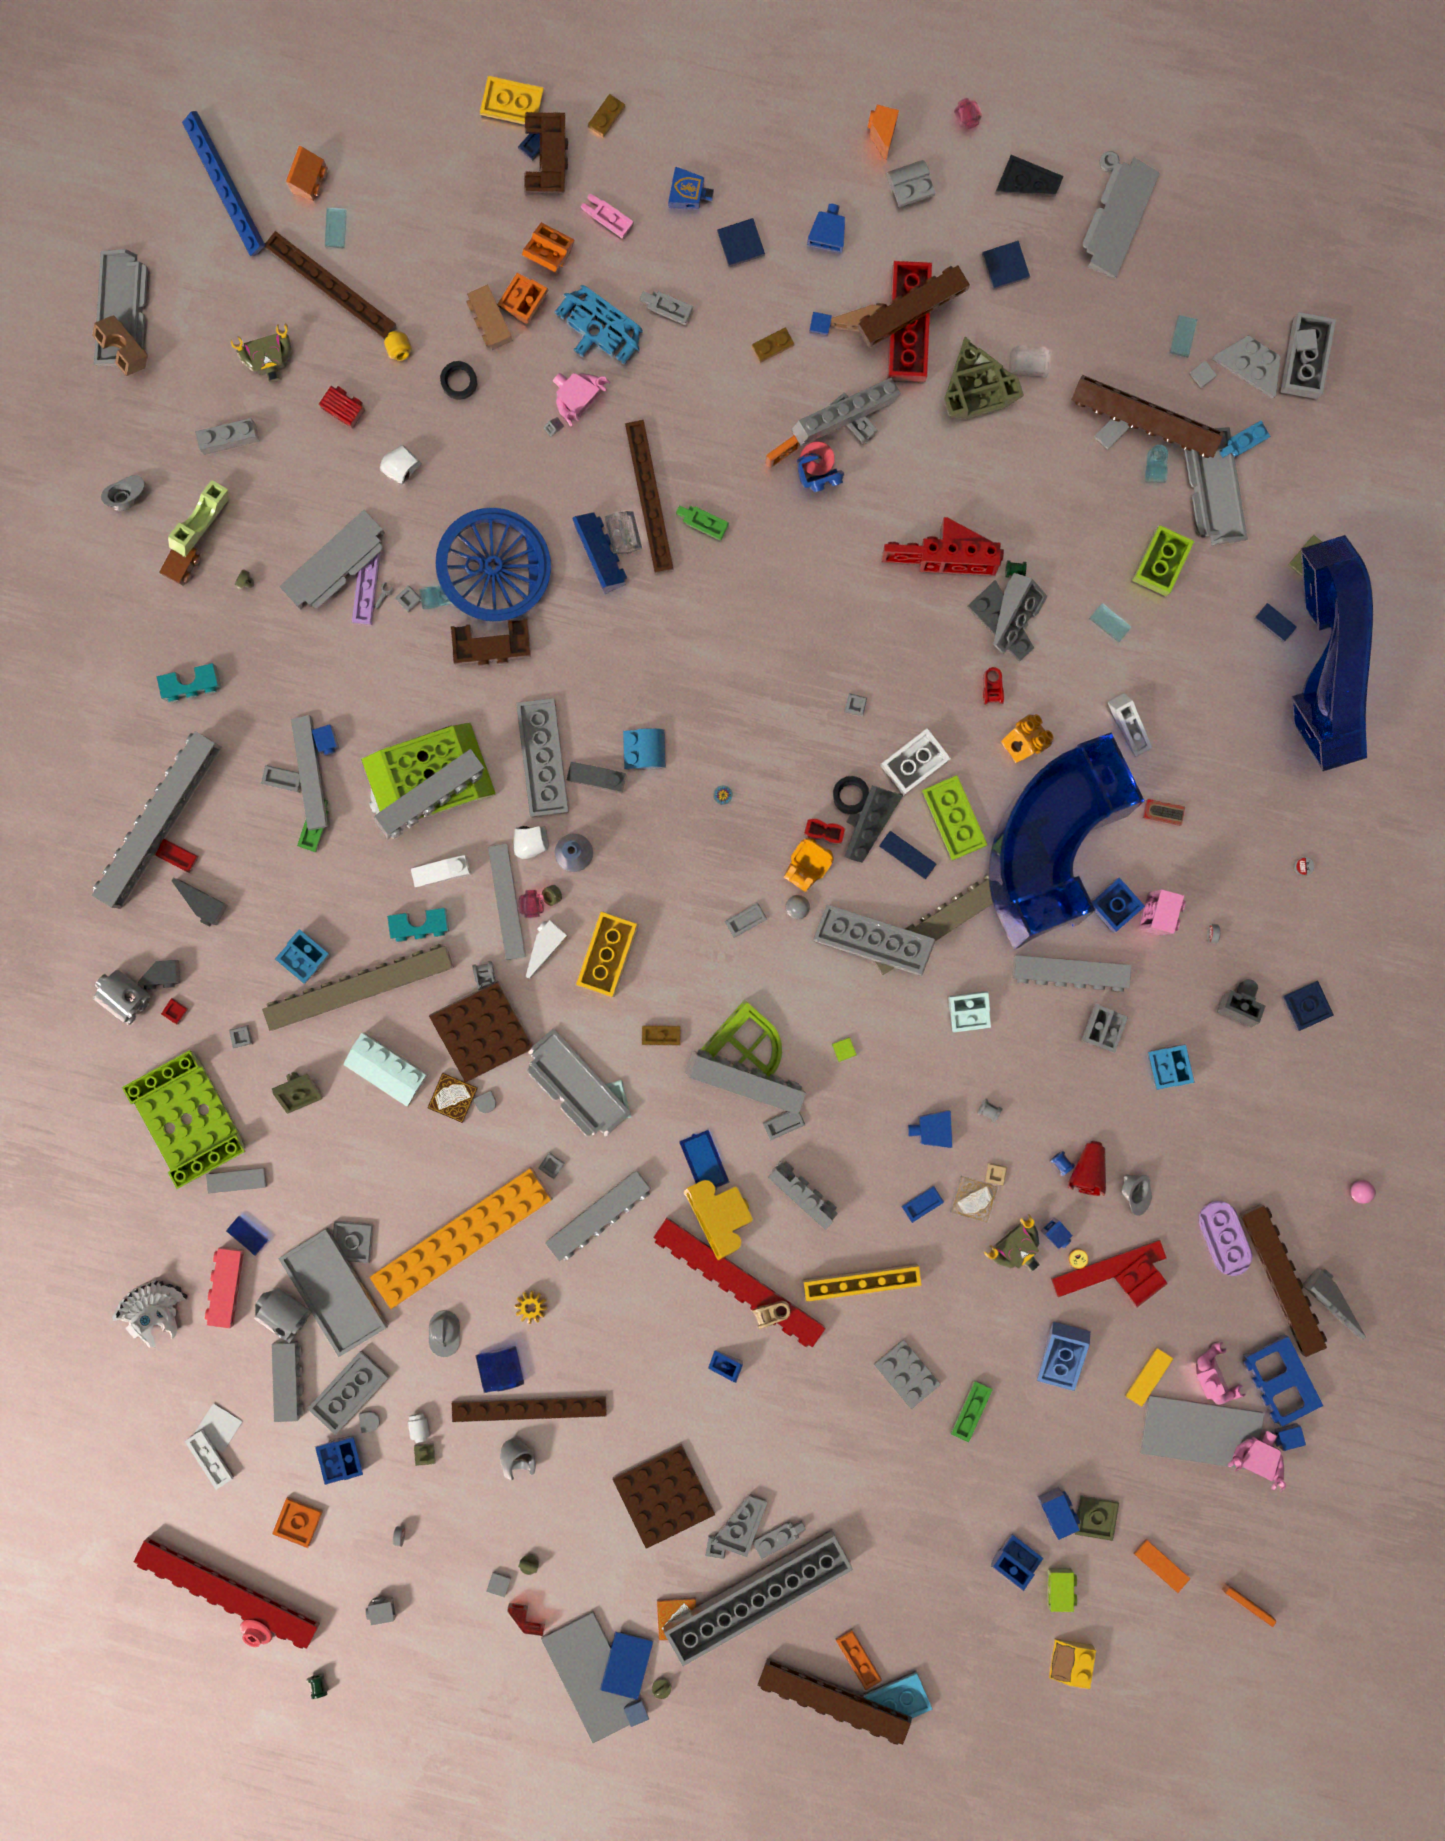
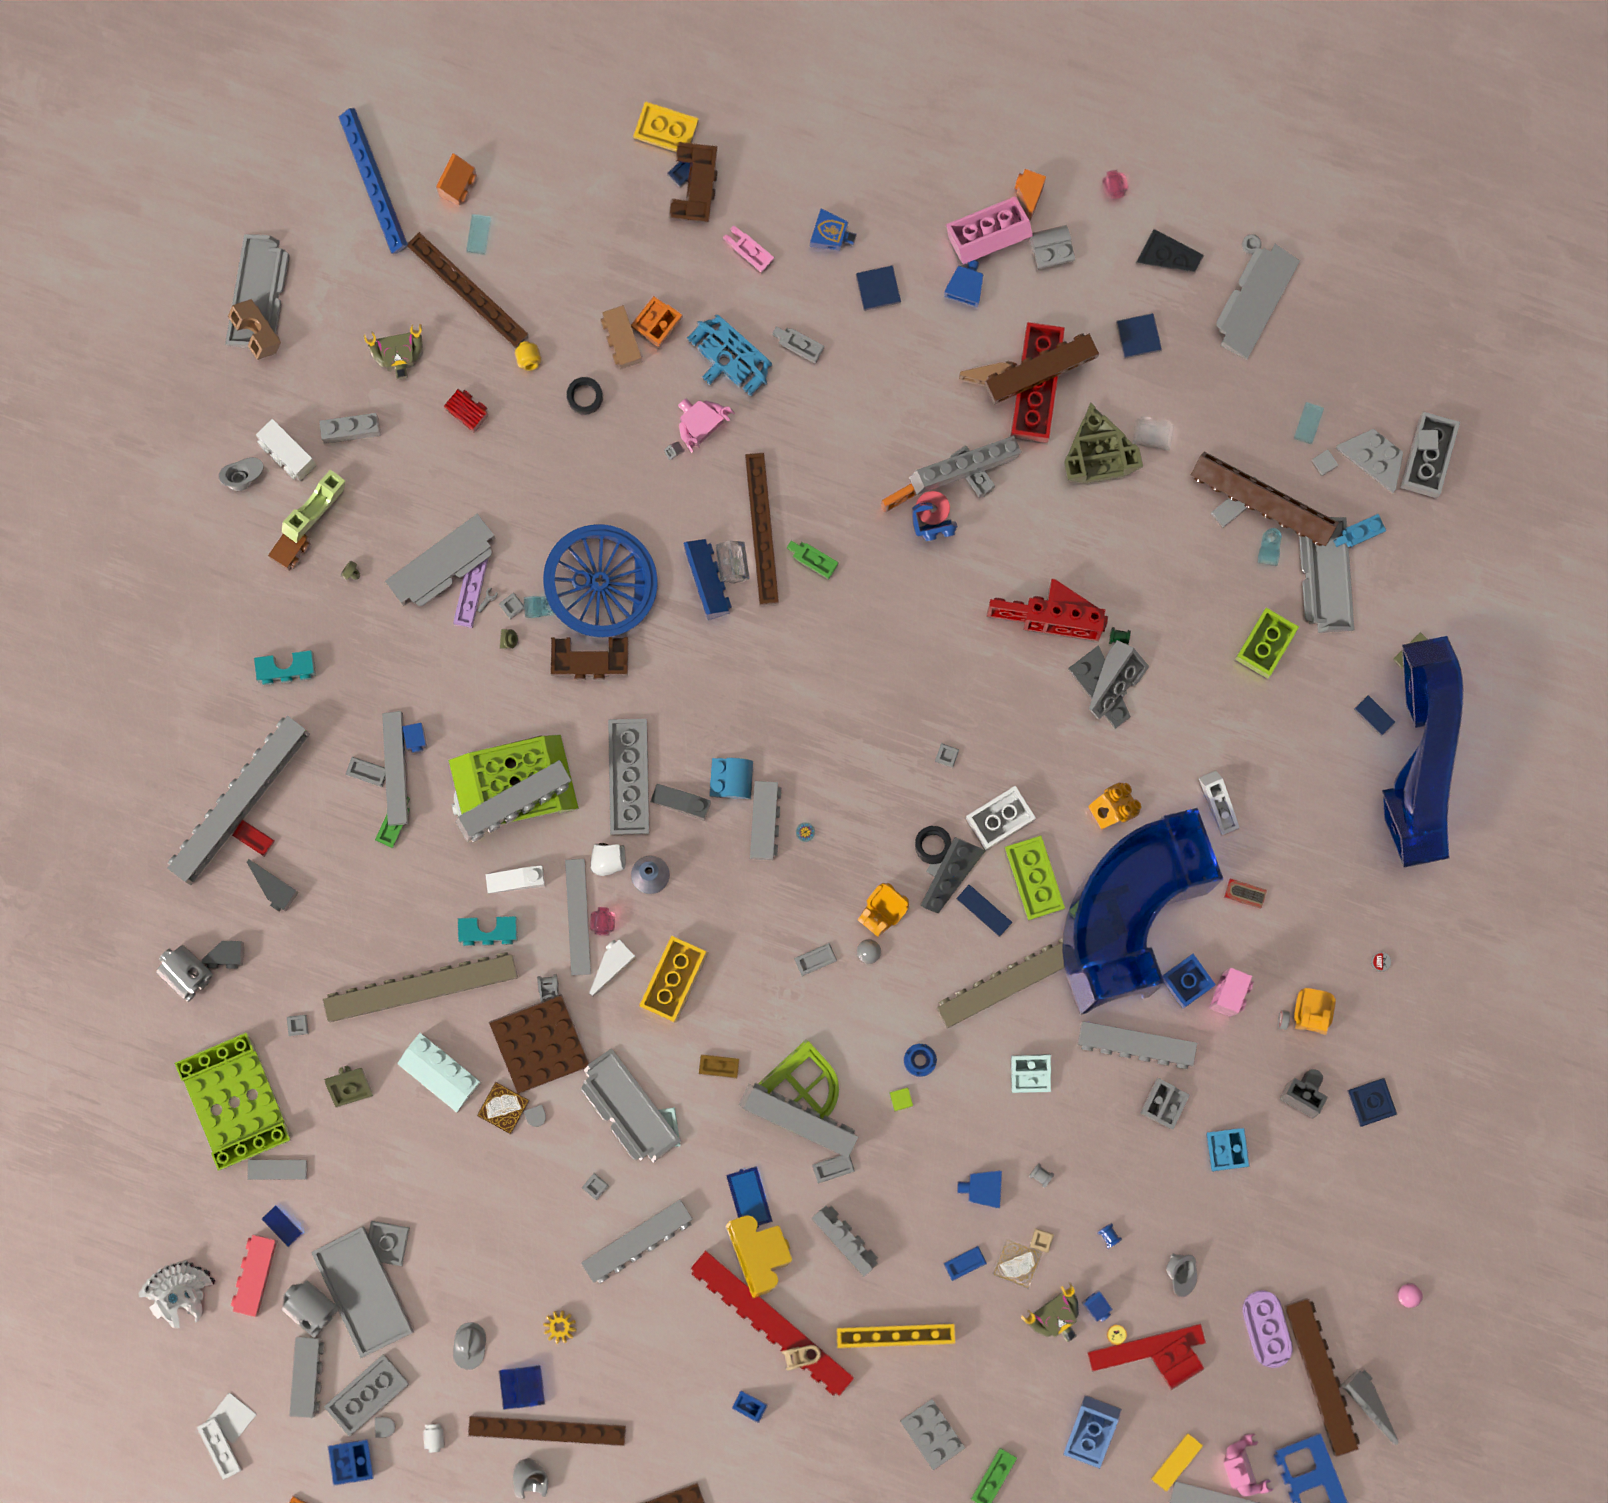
camera: 10 degrees right, 5 degrees down
red tile [161,998,188,1025] -> none
dark azure brick [275,929,329,984] -> none
light orange brick [369,1167,553,1309] -> none
white piece [380,445,422,484] -> none
olive tile [414,1443,436,1466] -> none
orange brick [522,222,575,272] -> none
olive tile [542,885,562,906] -> none
pearl gold plate [588,94,625,138] -> none
pearl gold plate [752,327,794,363] -> none
red brick [804,819,845,844] -> none
blue tile [809,312,832,335] -> none
light grey plate [814,905,935,976] -> none
red piece [983,667,1004,705] -> none
red cone [1067,1141,1106,1196] -> none
clear light blue tile [1089,603,1131,643] -> none
none -> white brick [256,419,317,481]
none -> olive plate [500,629,518,649]
none -> light grey brick [750,781,781,861]
none -> blue piece [904,1044,937,1077]
none -> bright pink brick [946,196,1033,264]
none -> light orange piece [1294,988,1336,1035]

